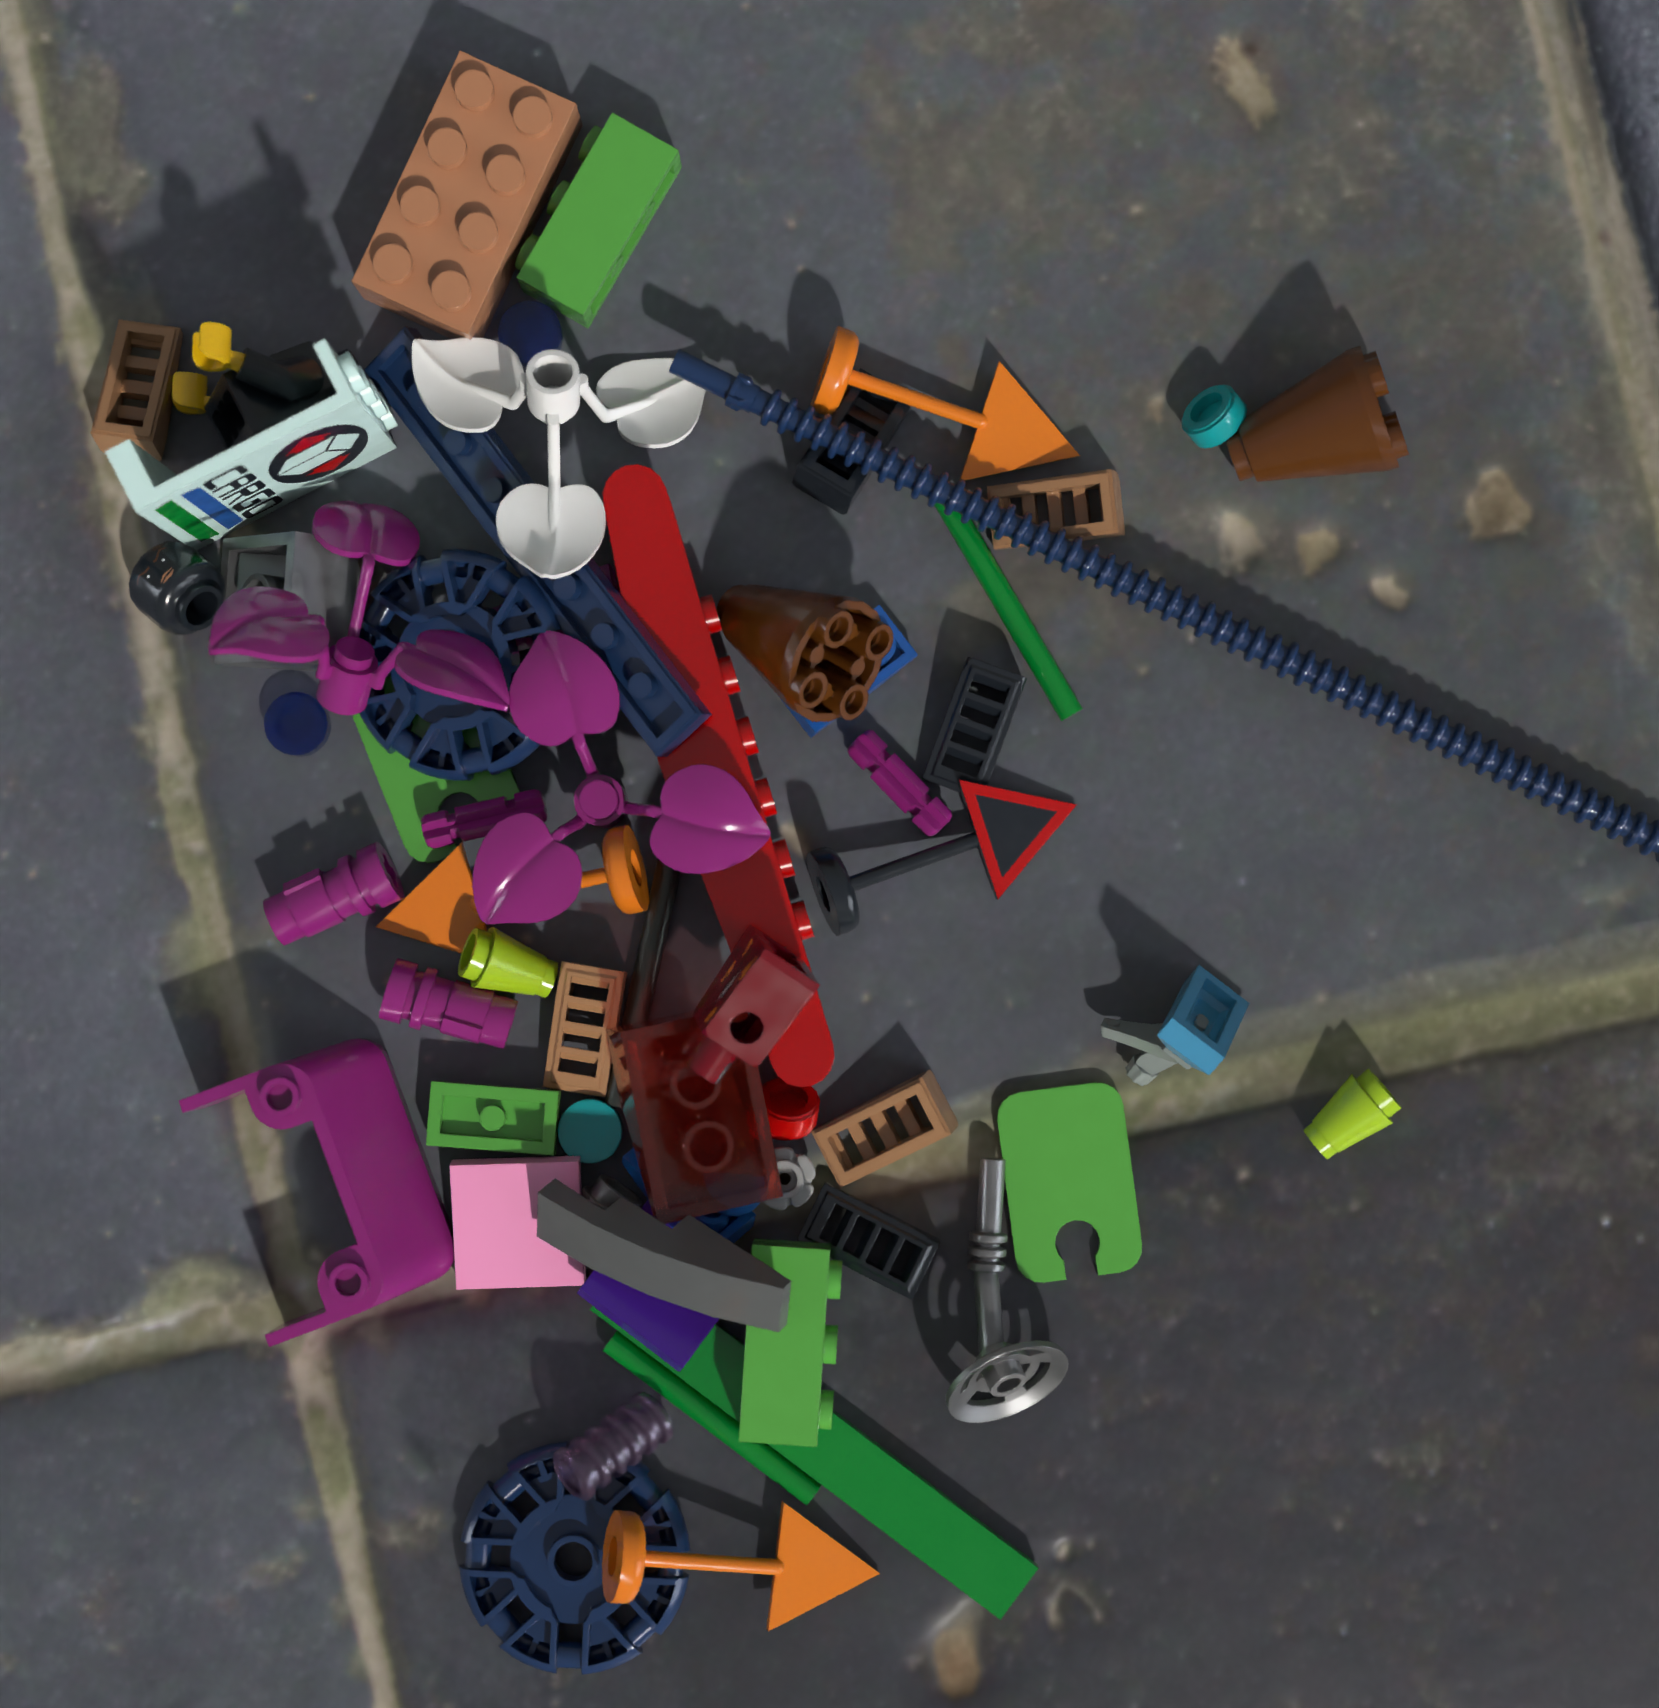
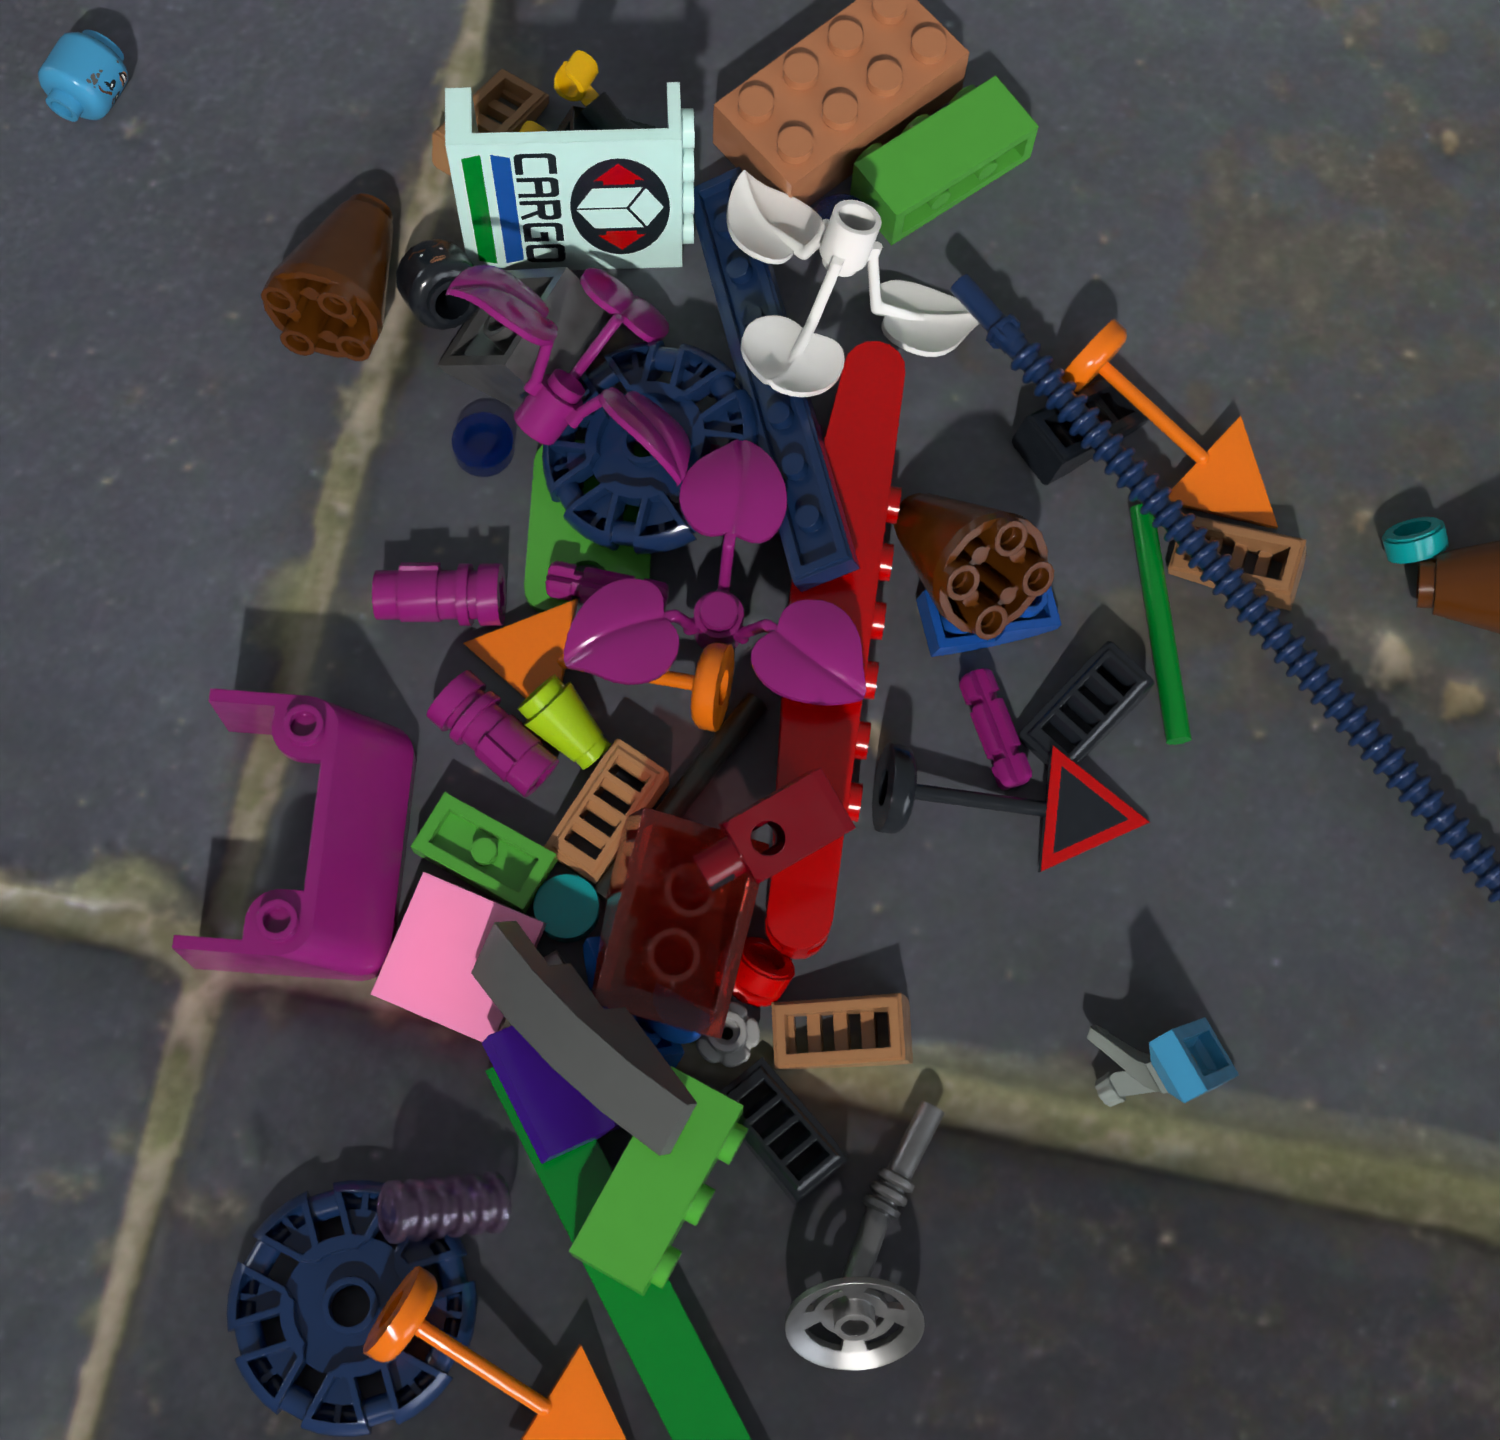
camera: 15 degrees right, 15 degrees down
green bar [602,1331,821,1506] -> none
bright green piece [997,1082,1142,1283] -> none
lime cone [1303,1068,1402,1159] -> none
none -> reddish brown cone [261,193,394,361]

